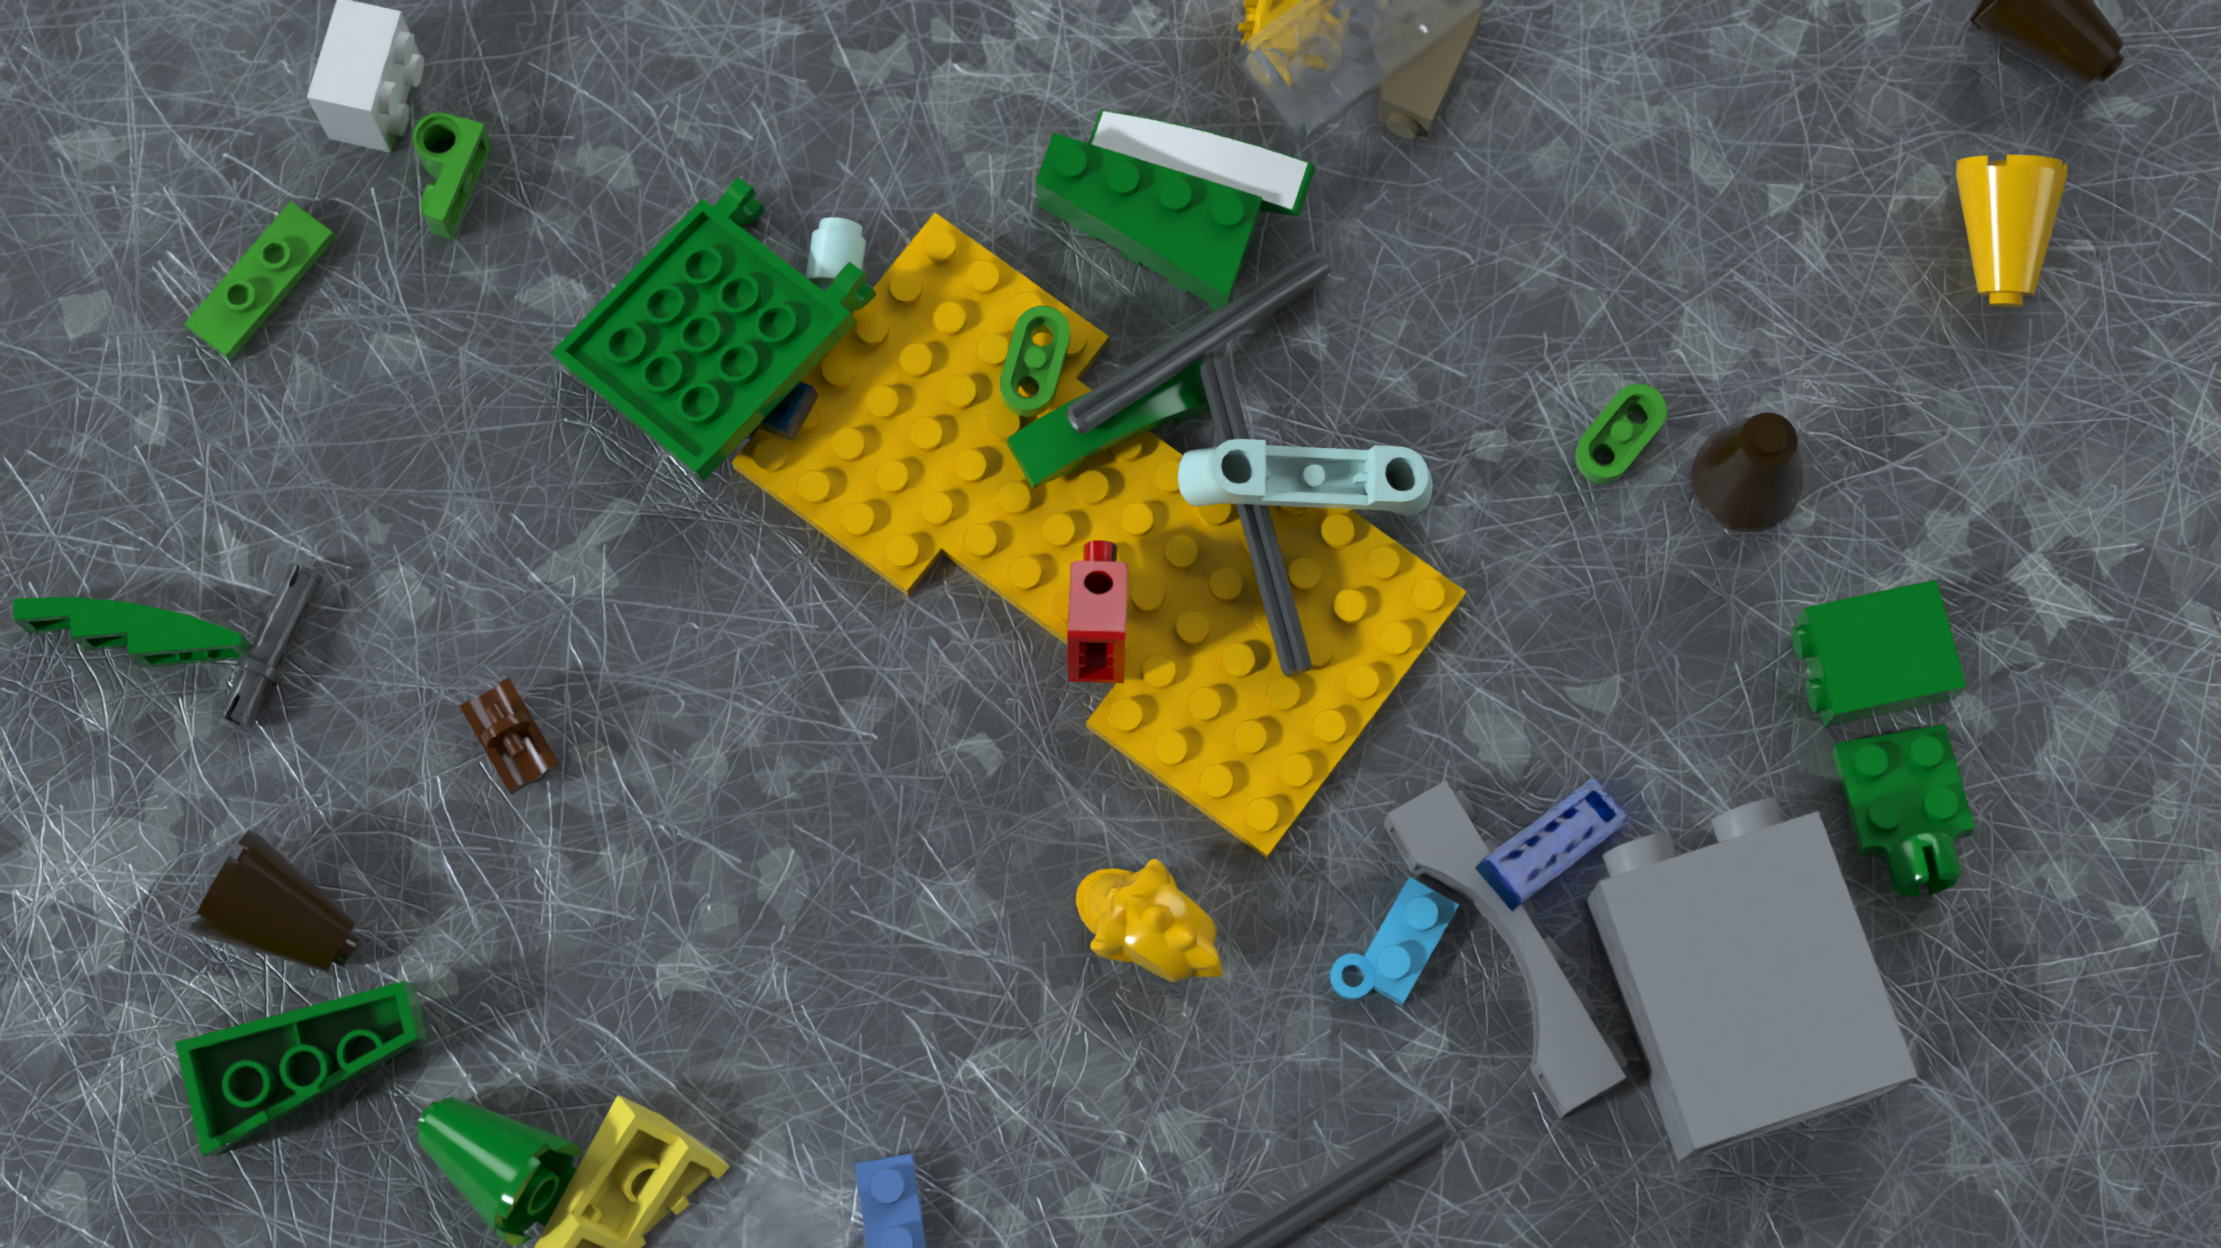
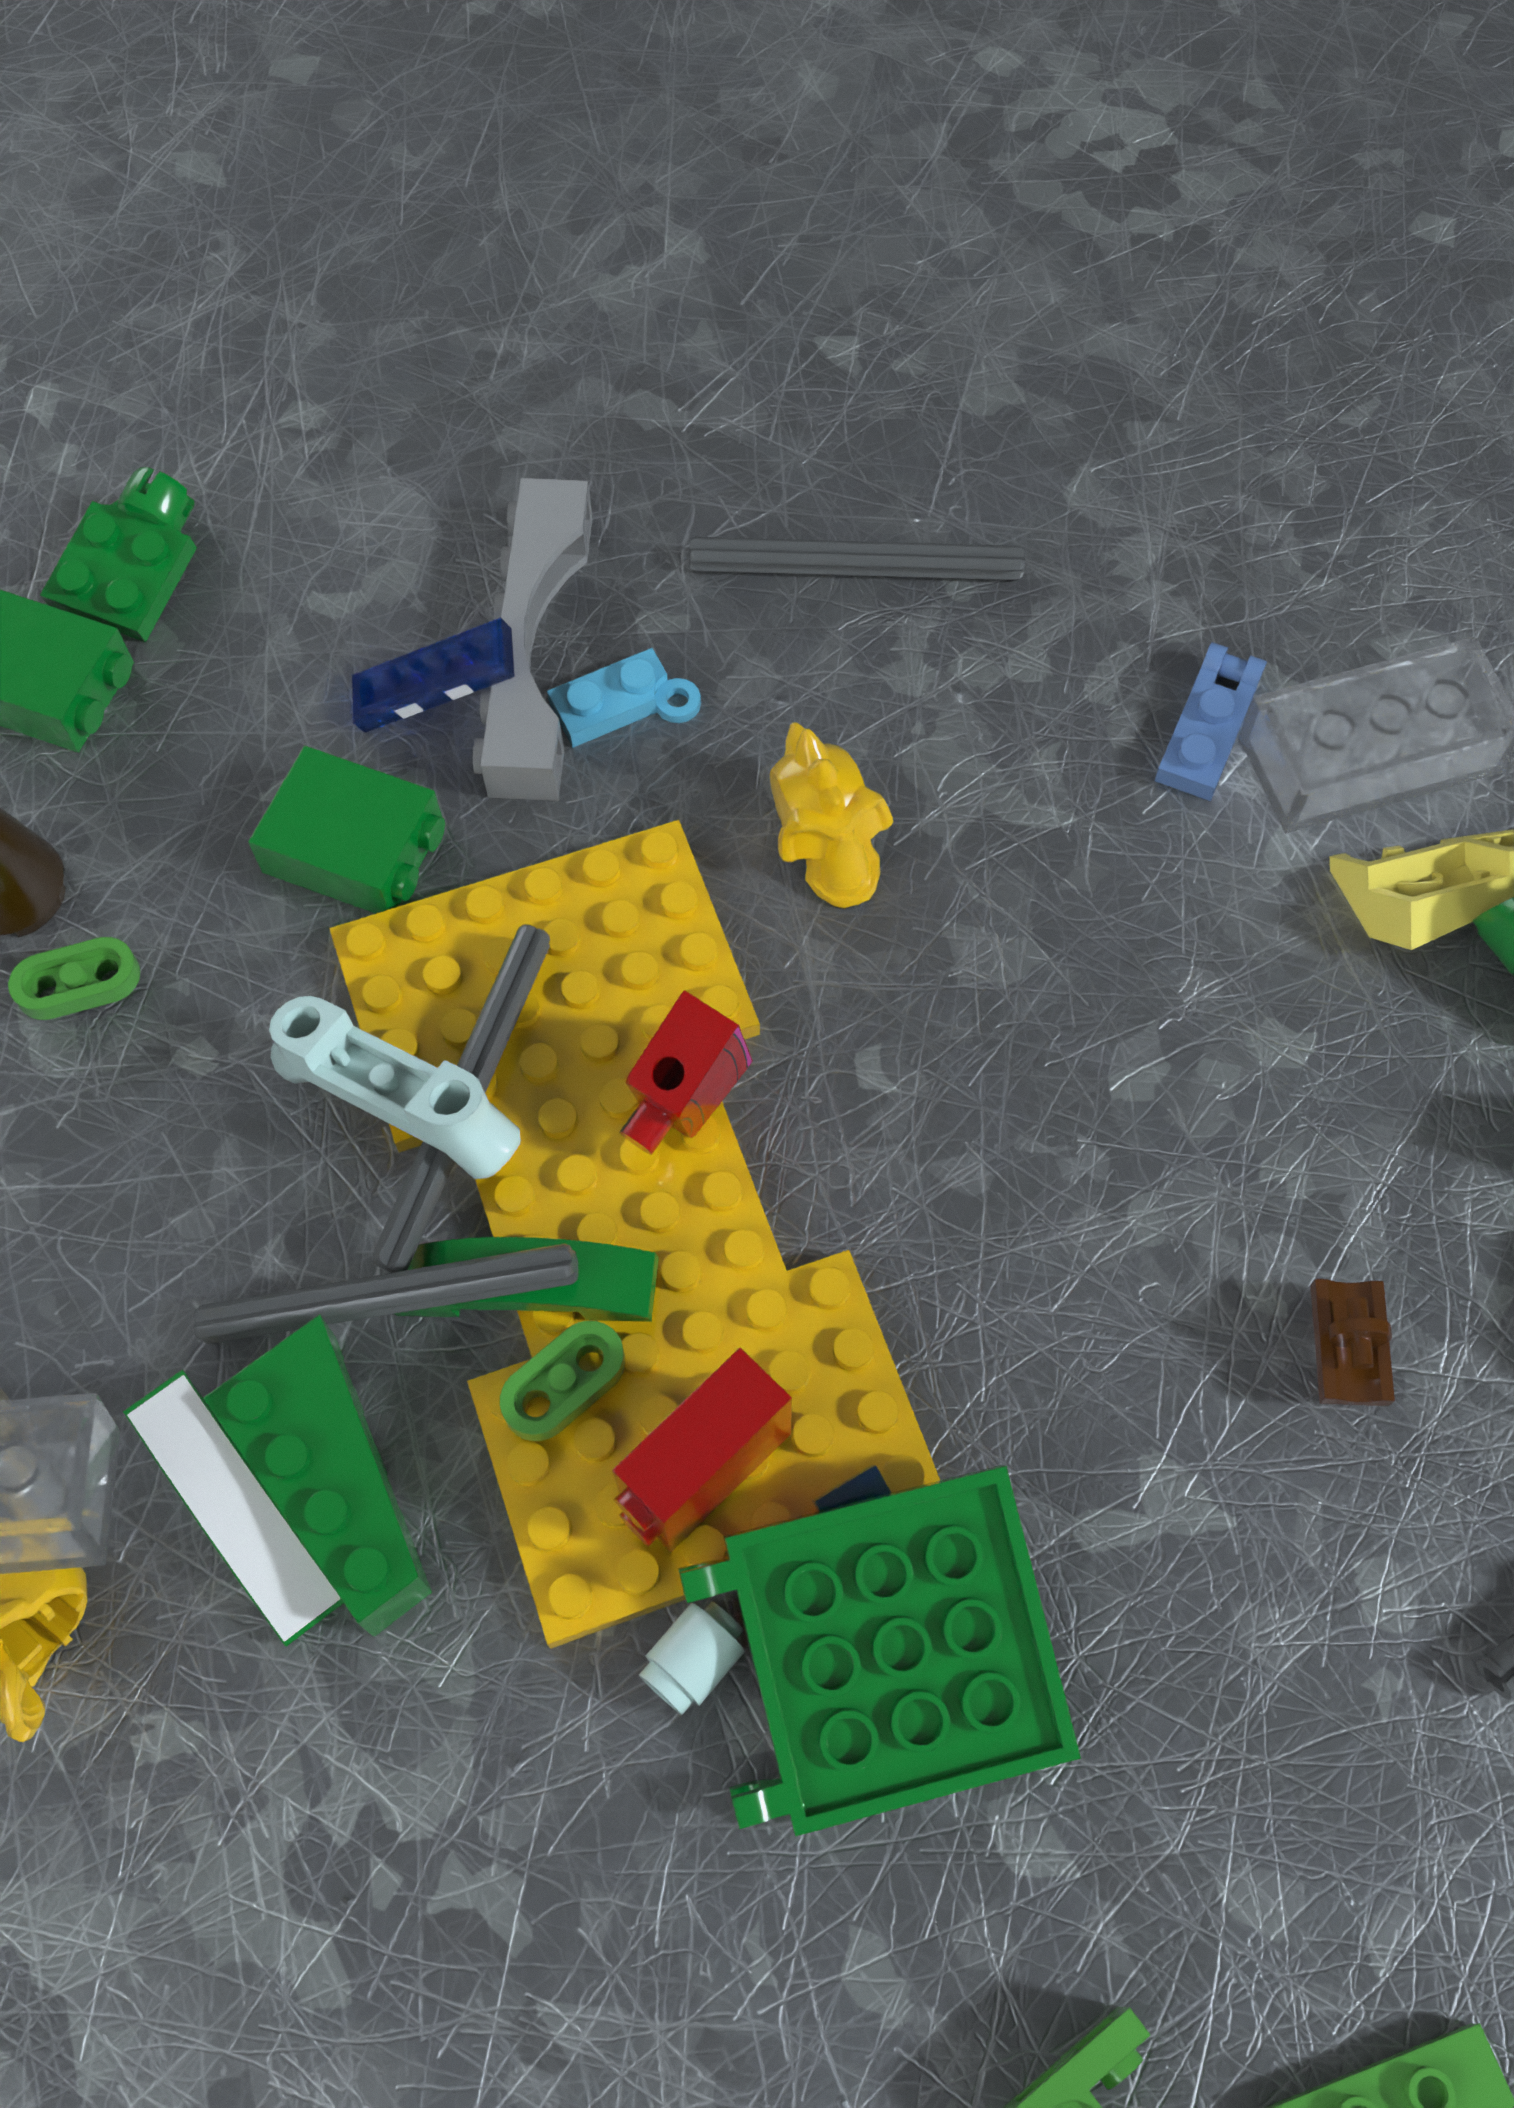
camera: 145 degrees left, 10 degrees down
light grey brick [1585,798,1918,1162] -> none
none -> green brick [248,745,445,914]
none -> red brick [612,1347,792,1553]

